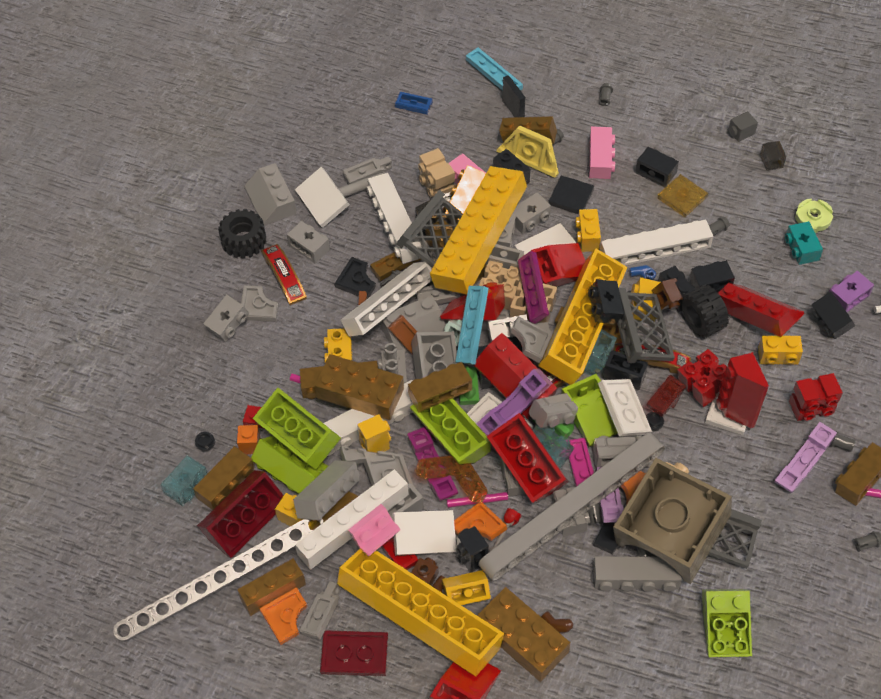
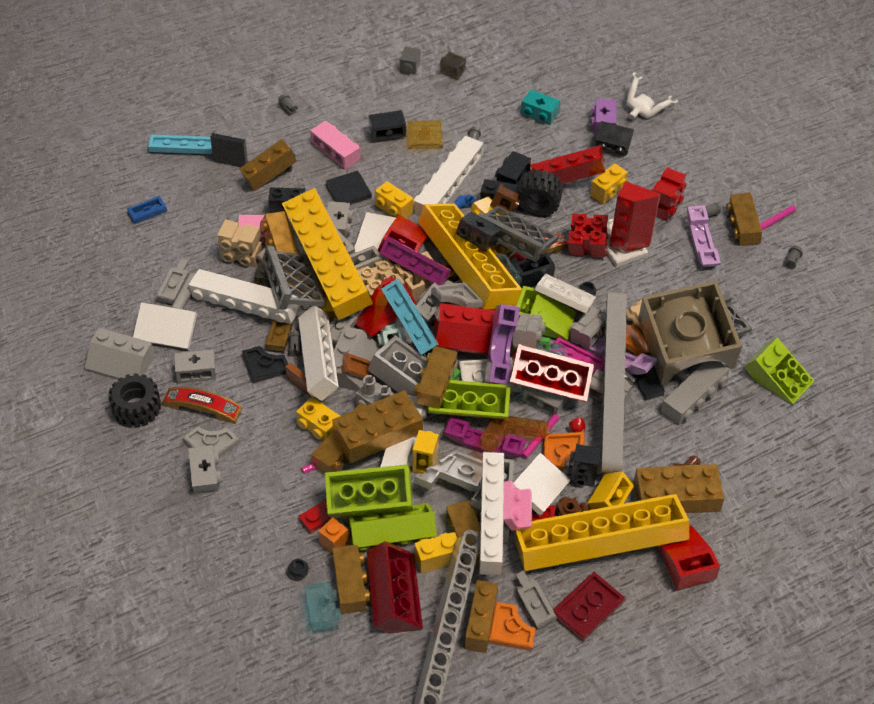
camera: 50 degrees left, 5 degrees down
light grey brick [293,460,359,520] -> none
light yellow wing [497,126,559,178] -> none
clear red slope [647,375,686,417] -> none
yellowish green plate [795,199,833,233] -> none

